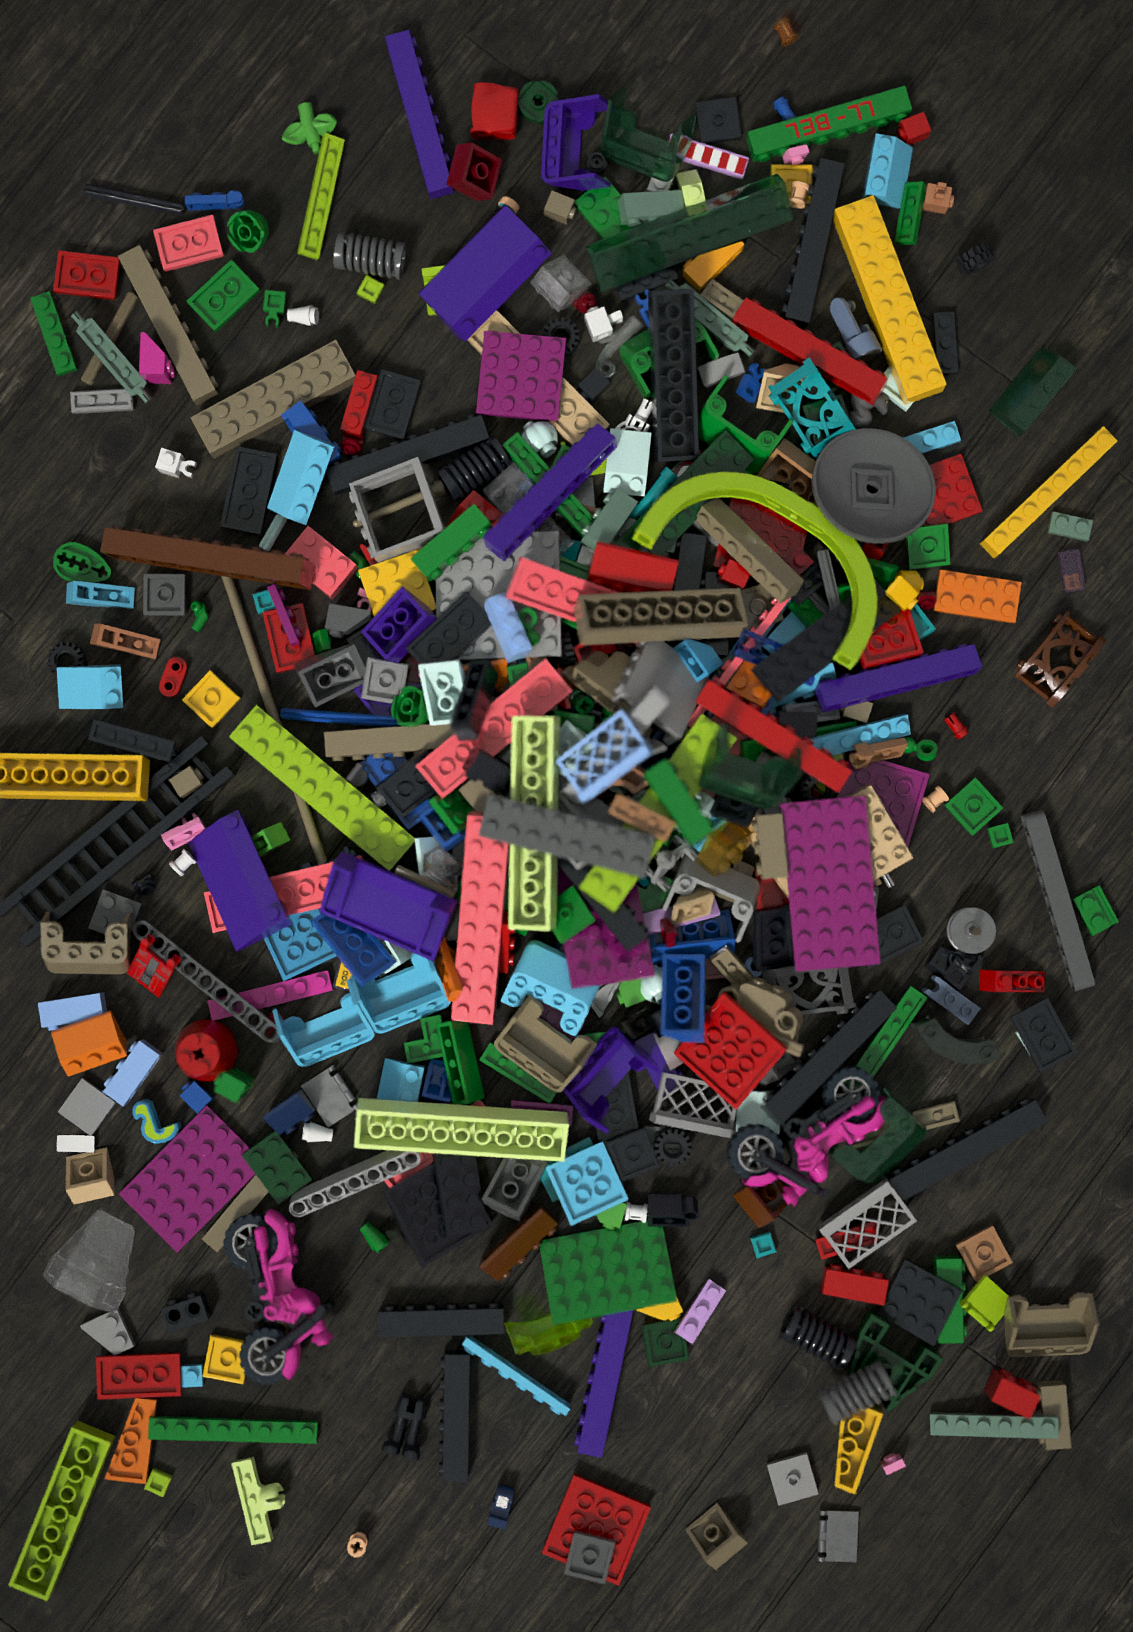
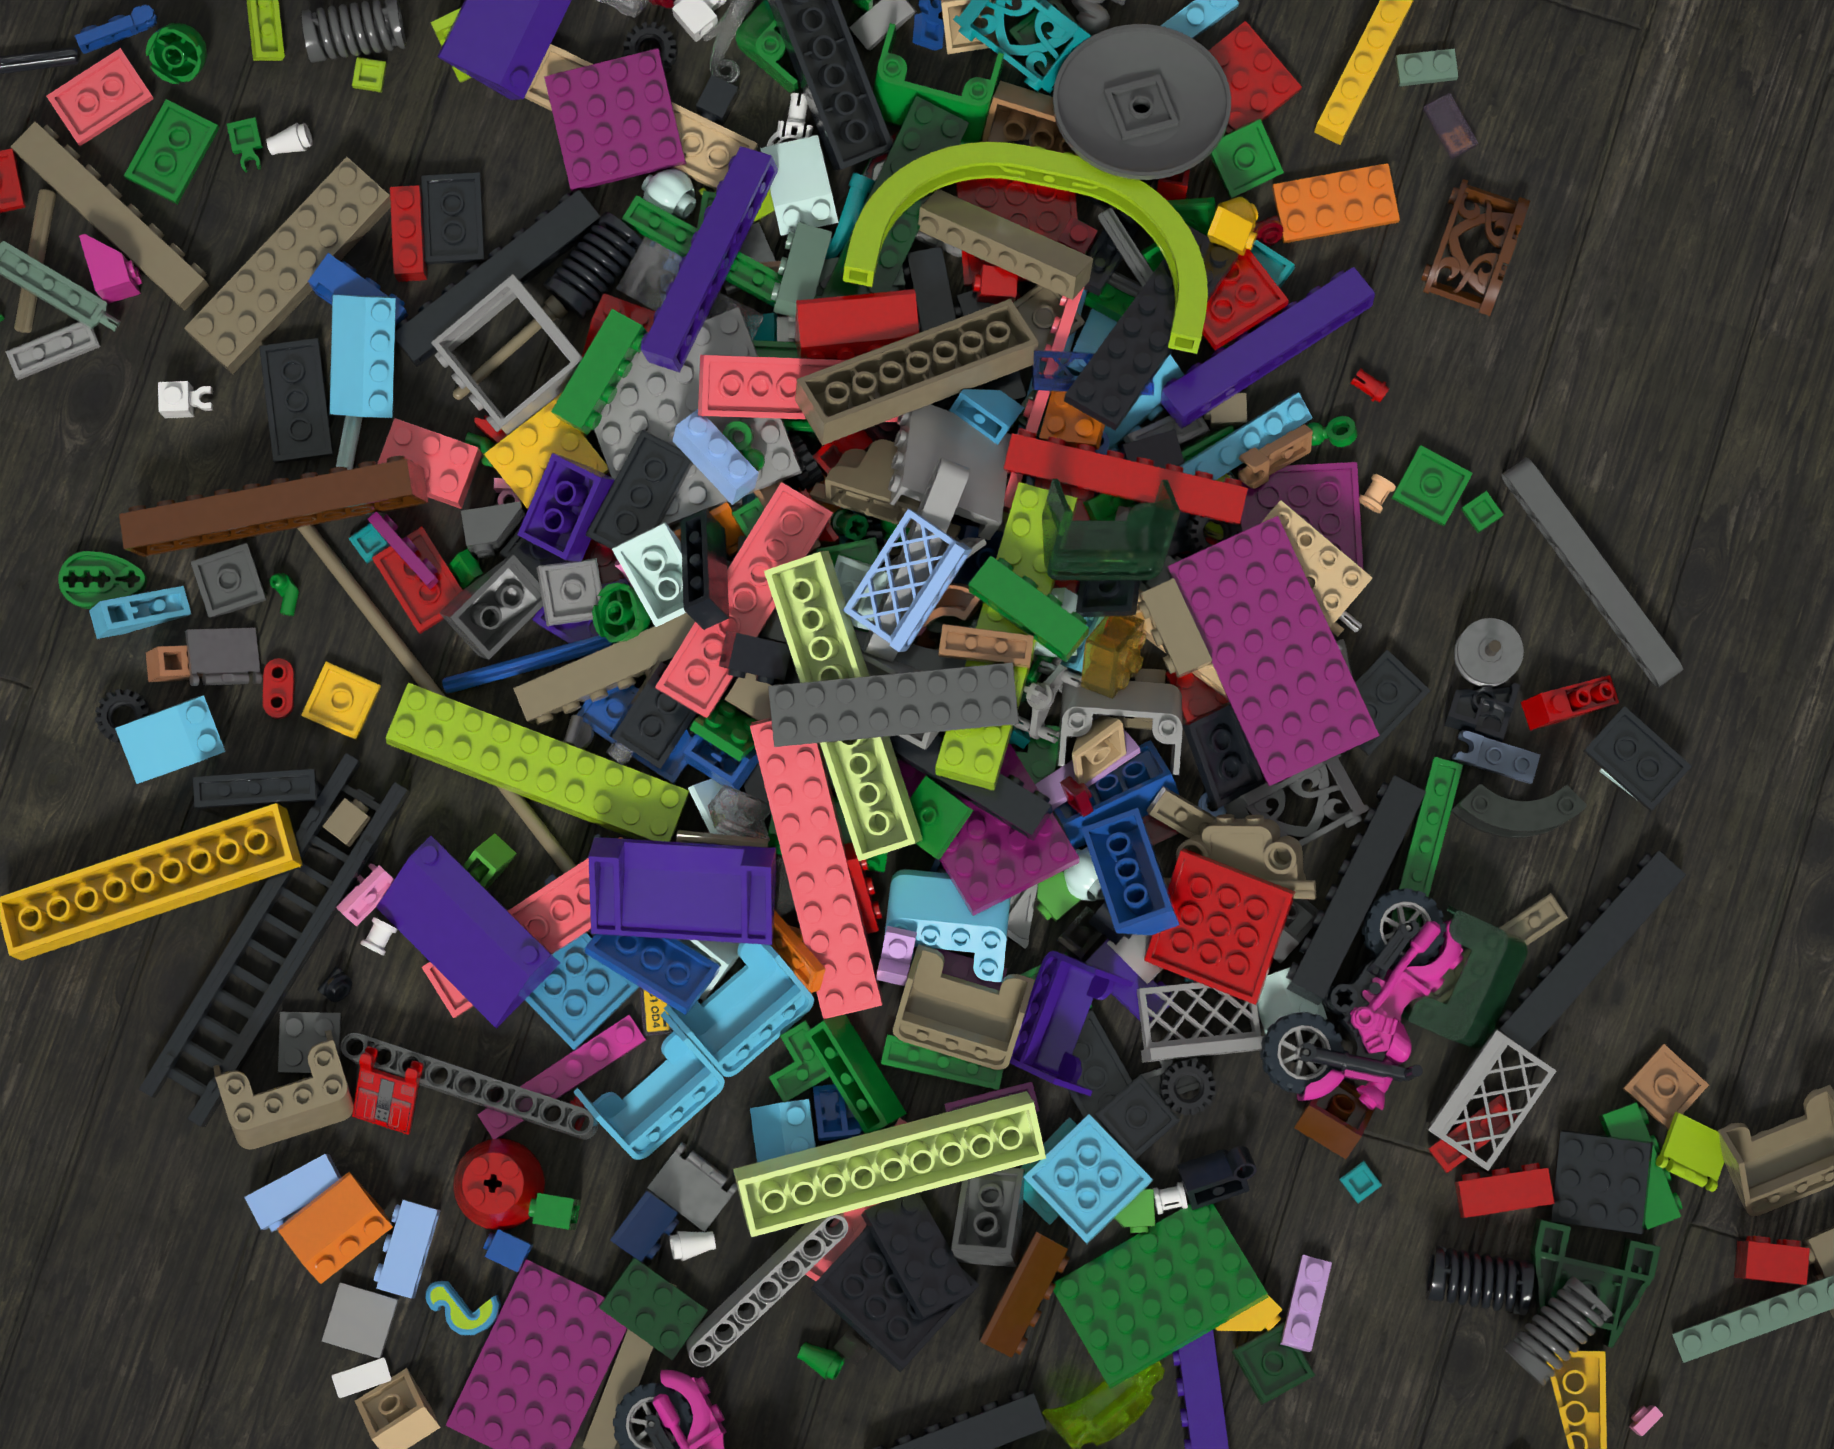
camera: 20 degrees left, 5 degrees down
dark red plate [341,434,364,456] -> none
green plate [1071,885,1119,936] -> none
none -> flat silver piece [185,628,262,686]
none -> lavender slope [876,926,917,986]

